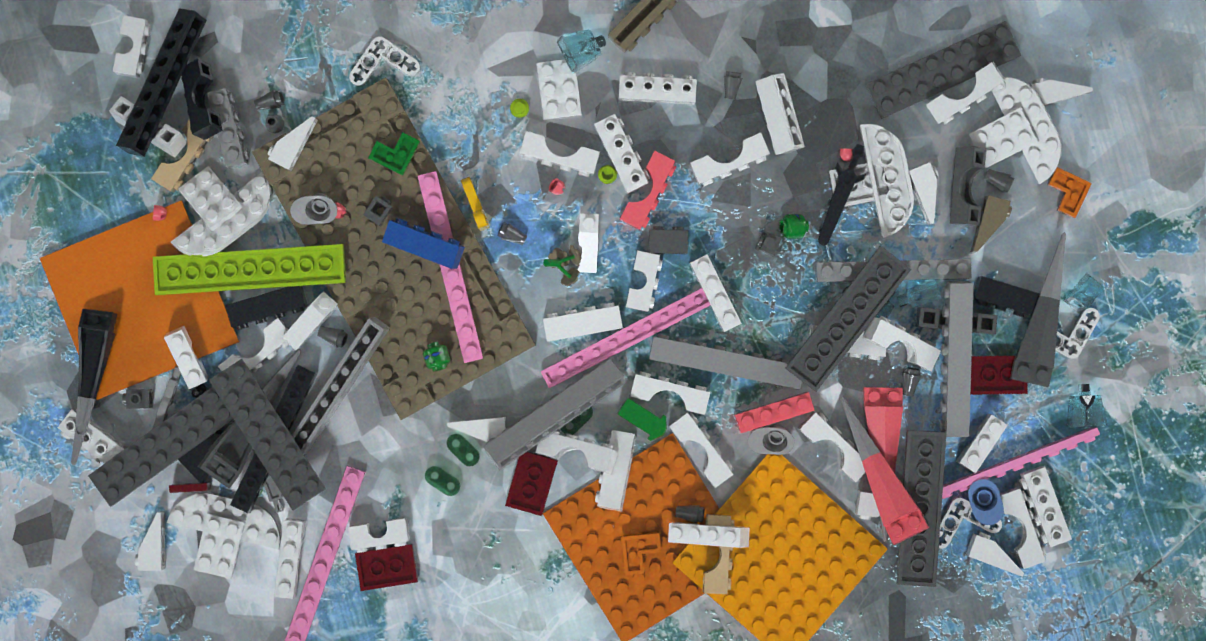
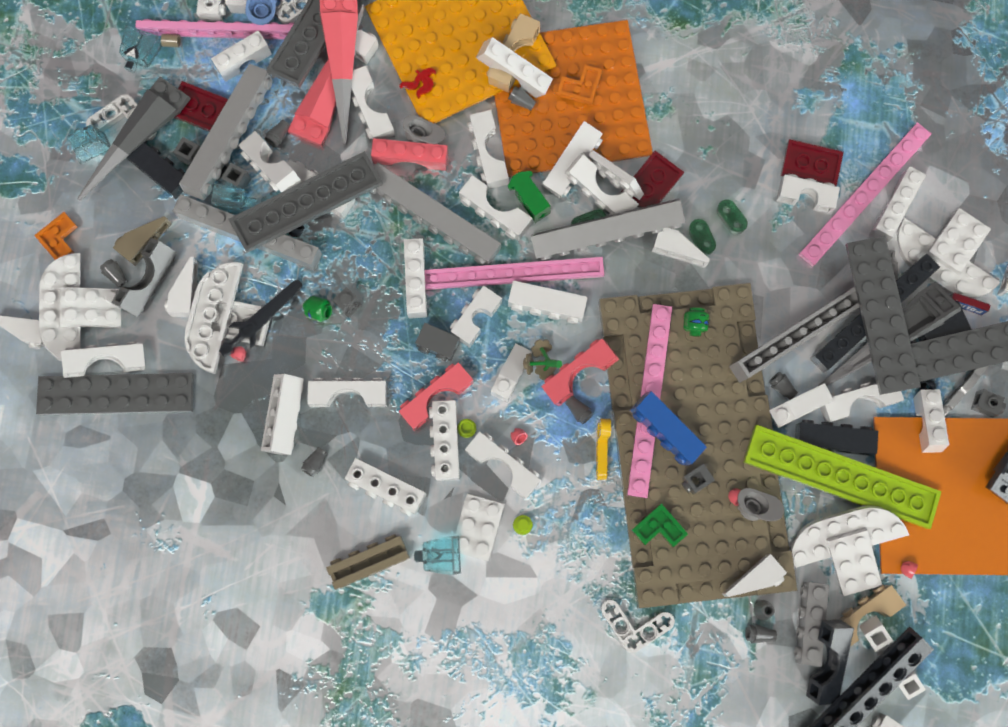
camera: 155 degrees left, 10 degrees down
none -> dark tan hinge [161,34,181,47]
none -> red piece [399,68,436,99]
none -> coral arch [541,339,619,406]
none -> white plate [588,150,644,200]

